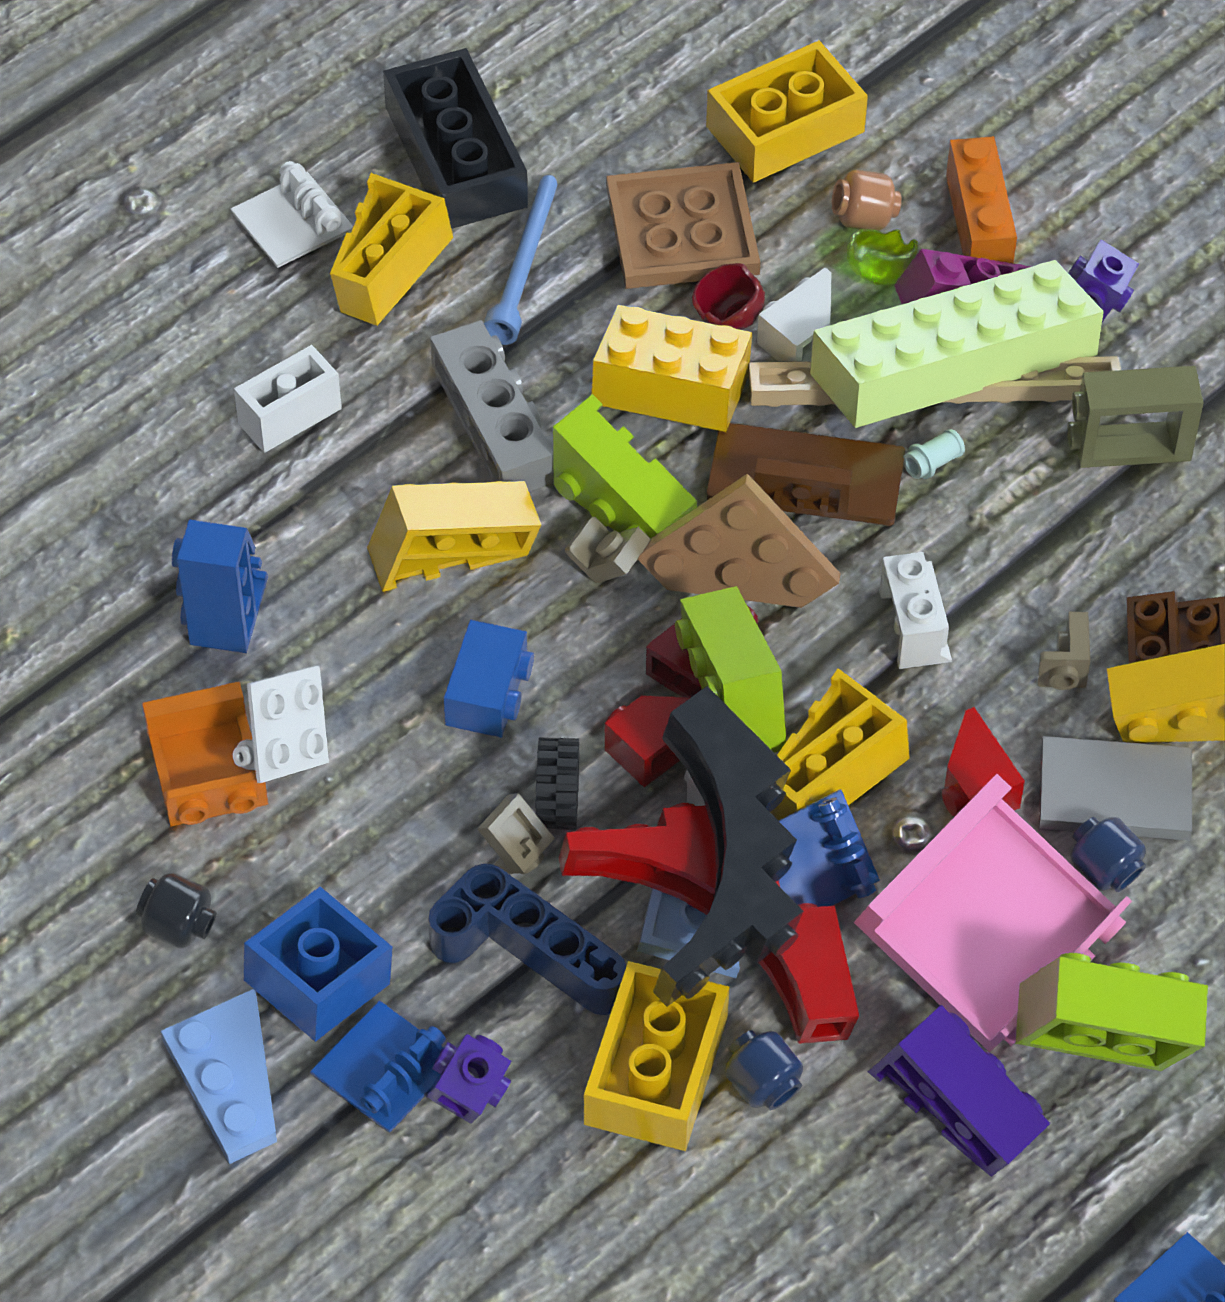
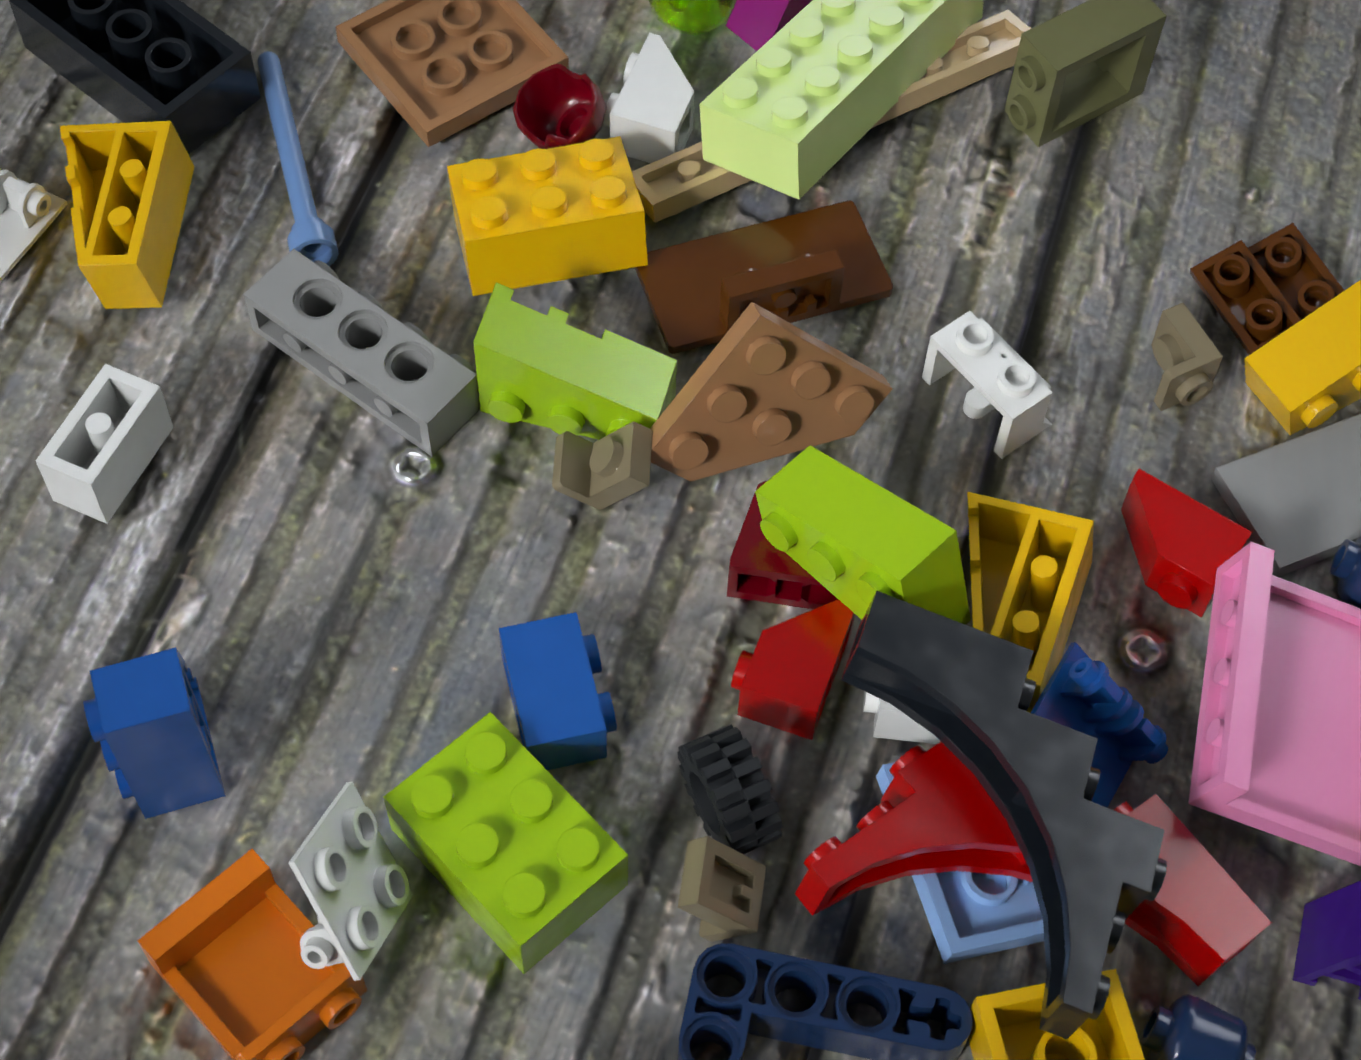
camera: 30 degrees left, 5 degrees up
yellow wedge [367,481,541,592] -> none
light aqua pin [903,429,965,479] -> none
none -> lime brick [383,712,628,974]

